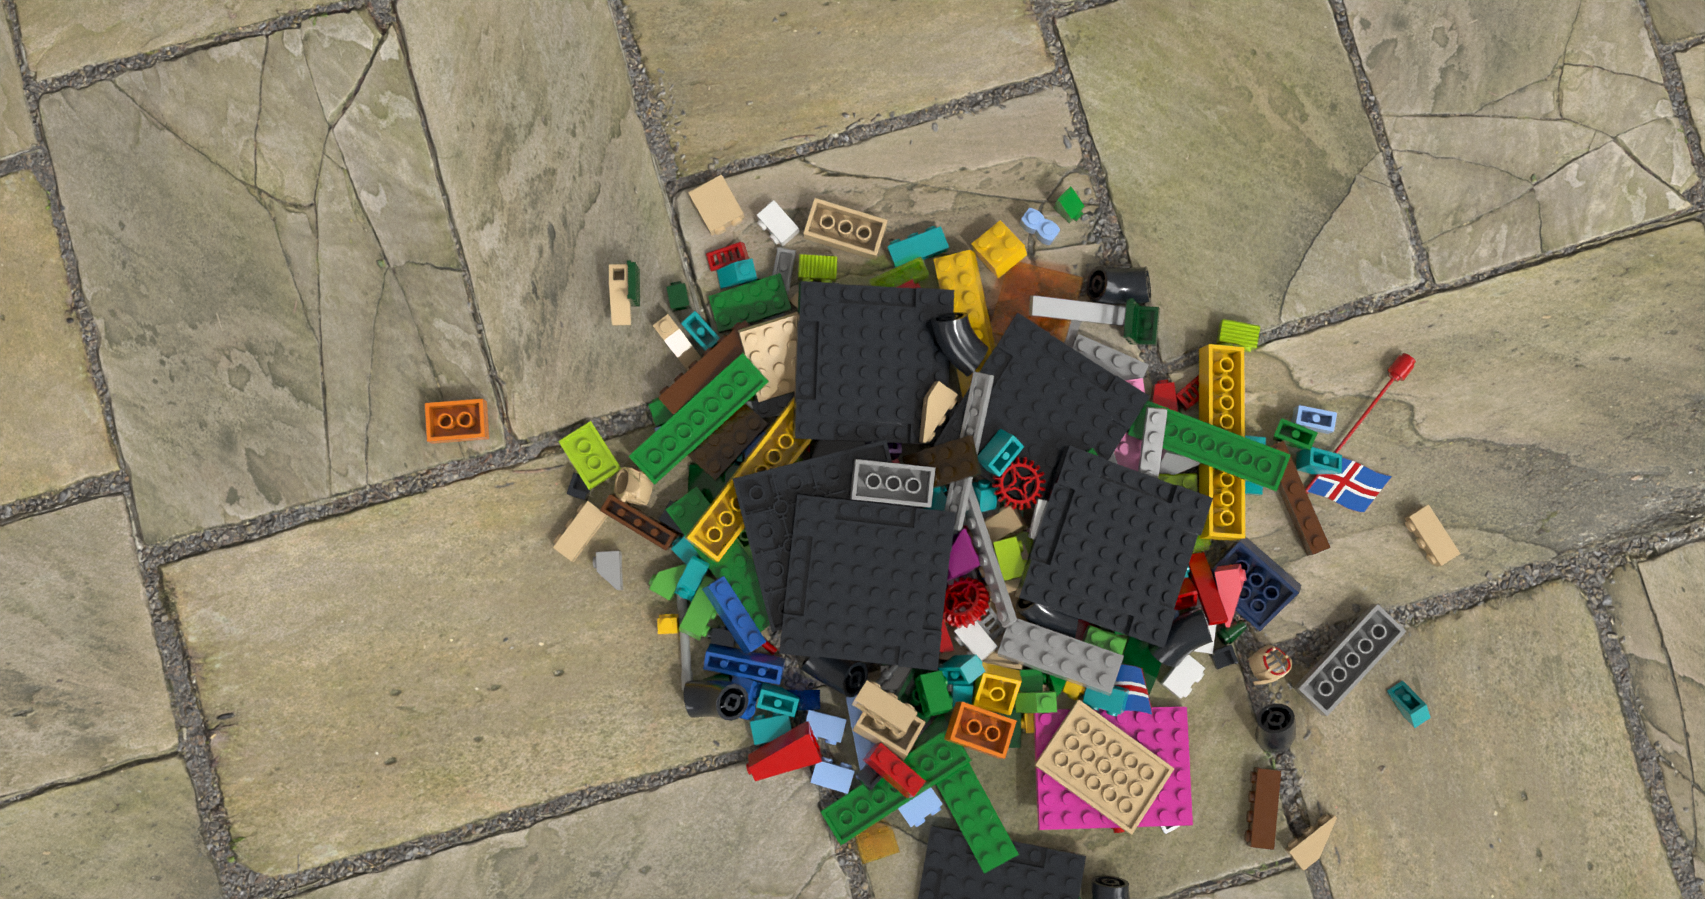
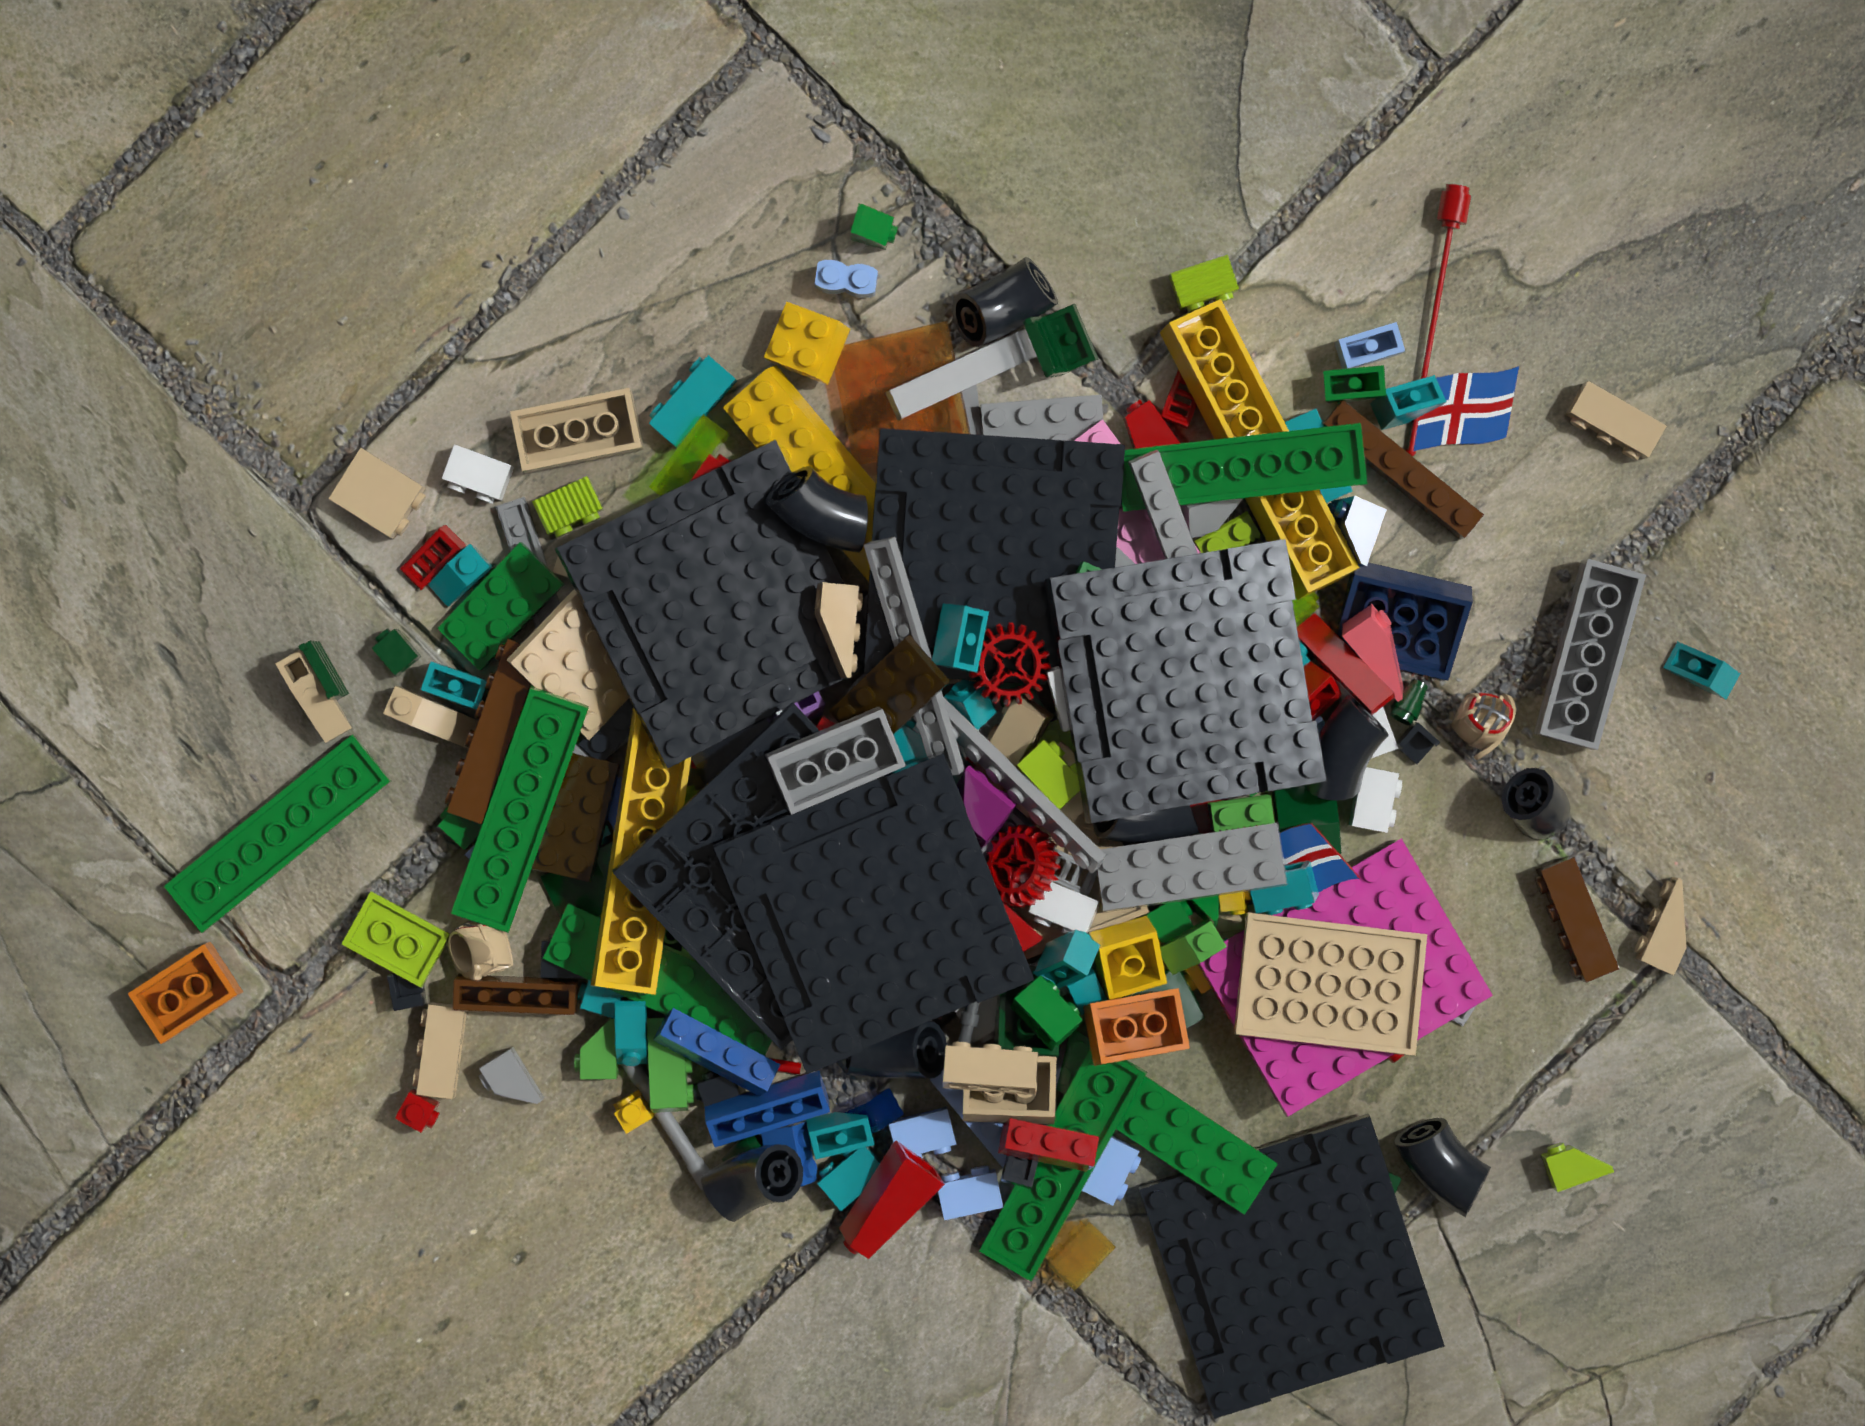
camera: 25 degrees left, 5 degrees up
none -> green plate [164,734,391,933]
none -> red brick [394,1089,440,1133]
none -> slope [1328,496,1387,567]

